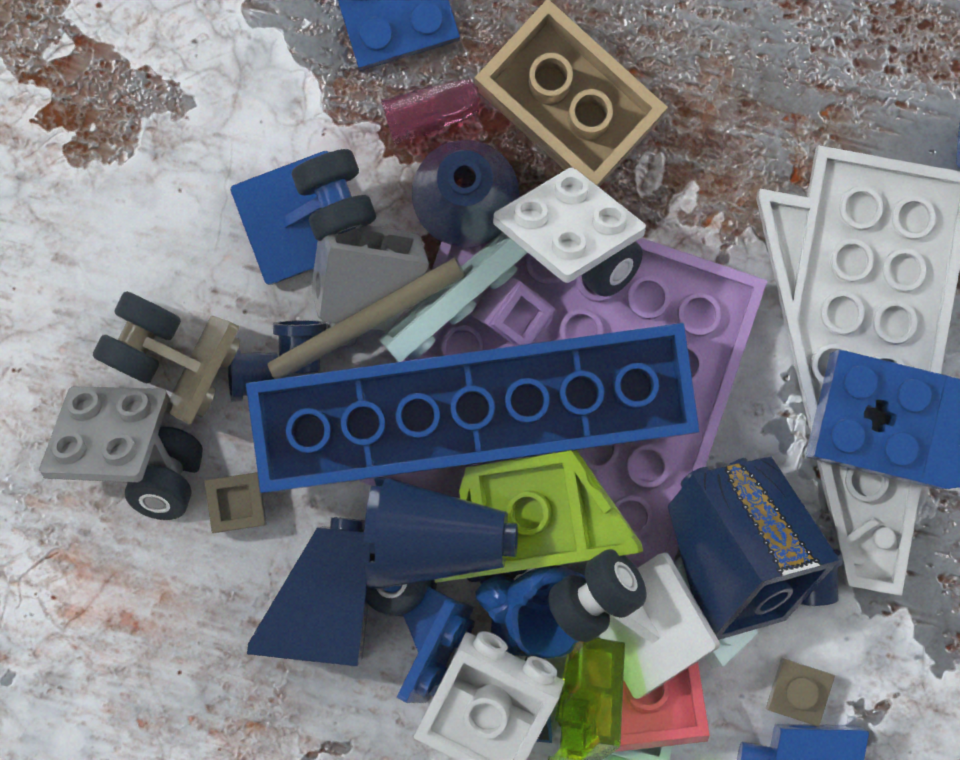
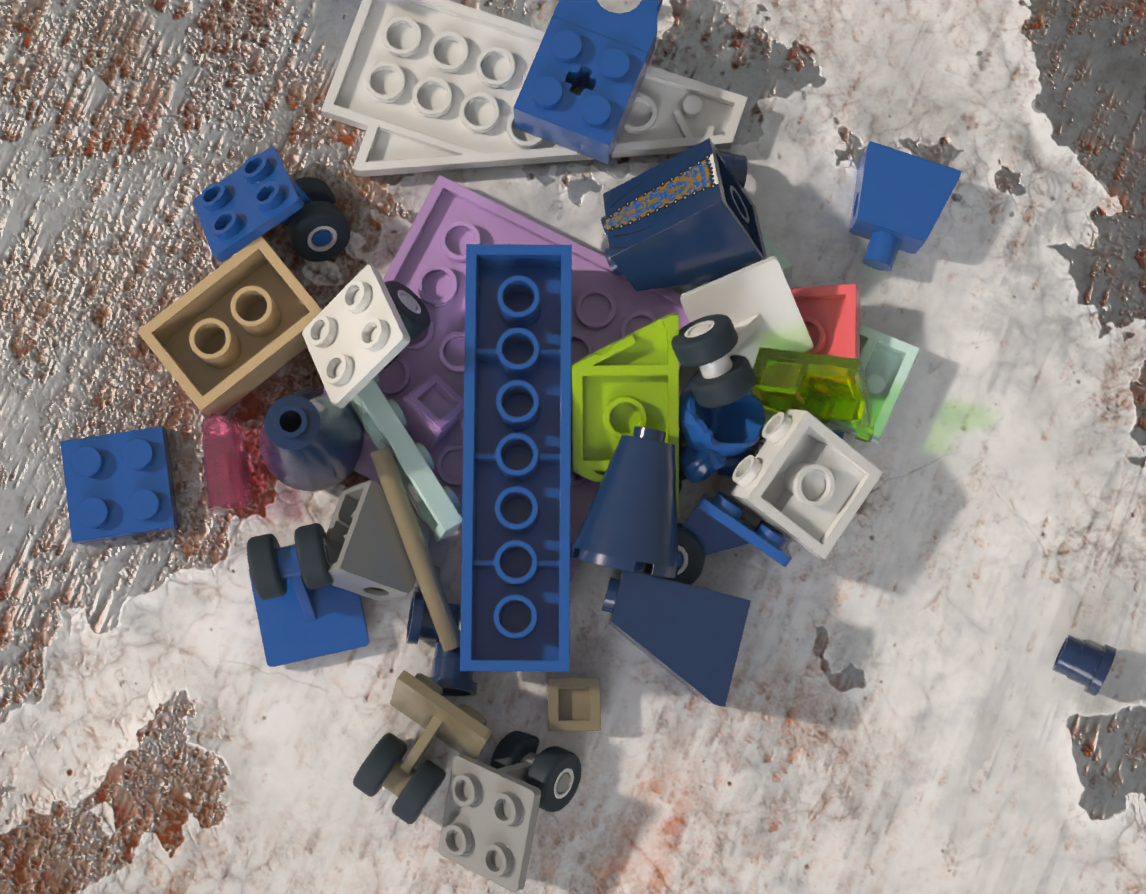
camera: 80 degrees left, 5 degrees down
dark tan plate [765,658,835,726] -> none
none -> blue plate [193,146,351,262]

